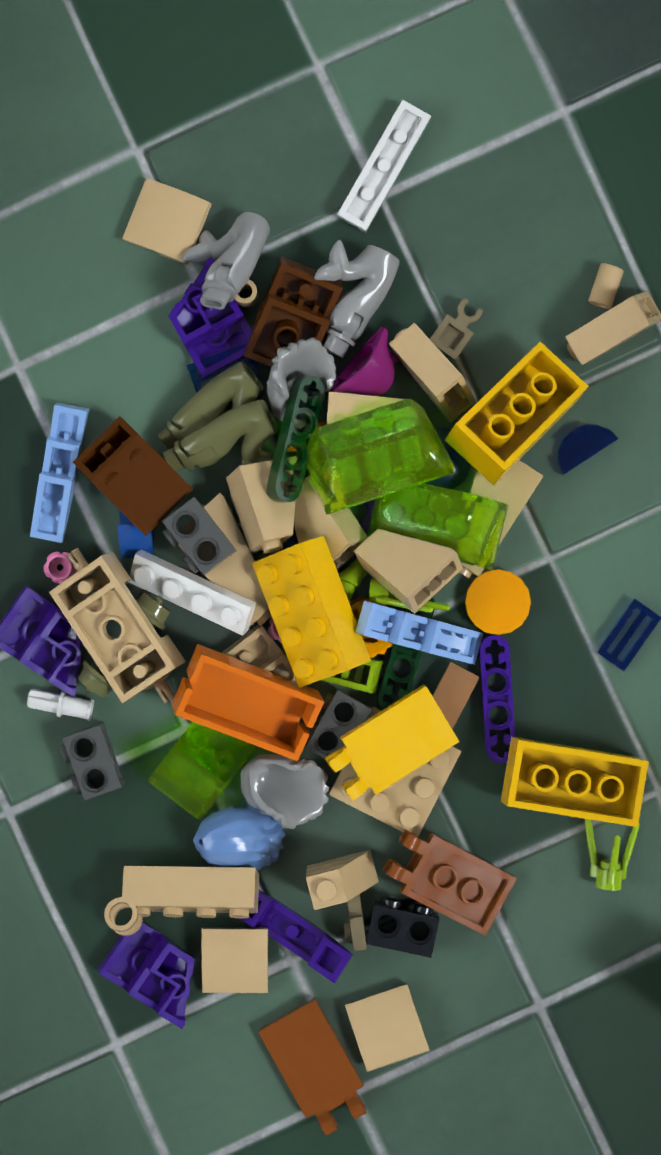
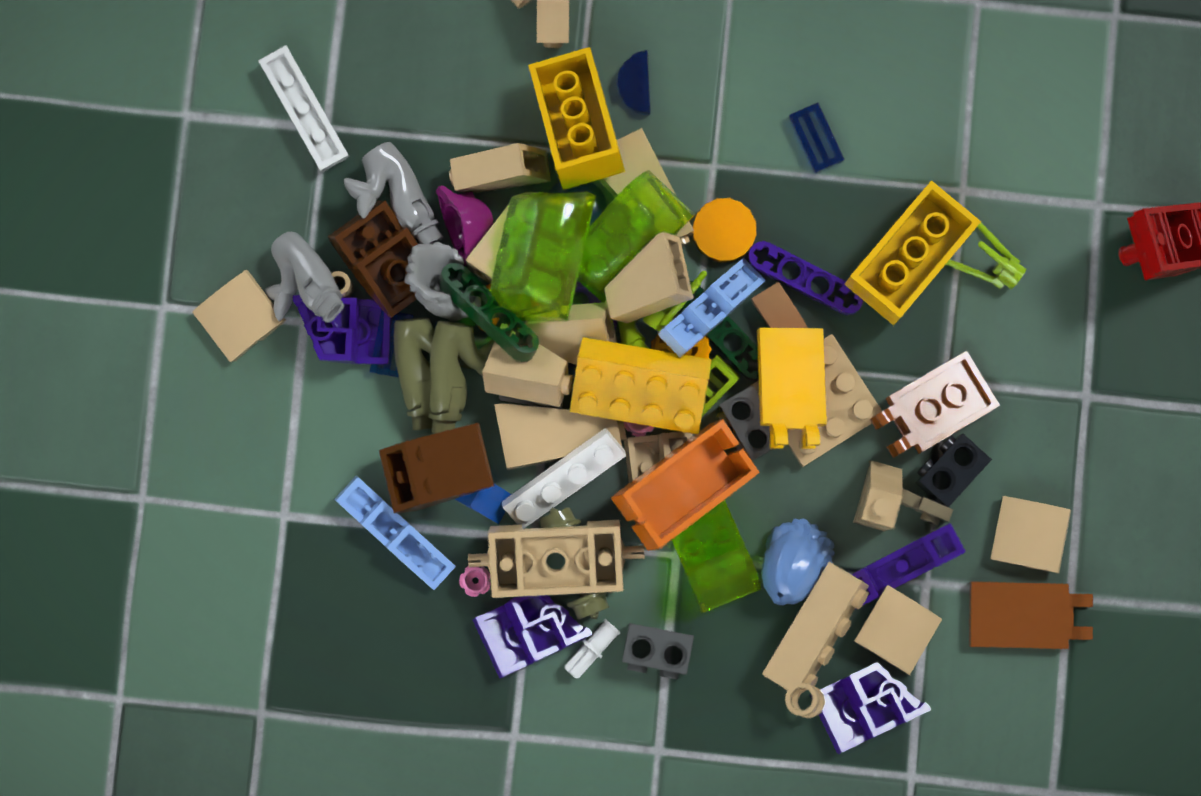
camera: 65 degrees left, 5 degrees down
dark grey brick [162,497,237,575] -> none
light grey piece [240,754,330,829] -> none
dark tan plate [430,298,483,361] -> none

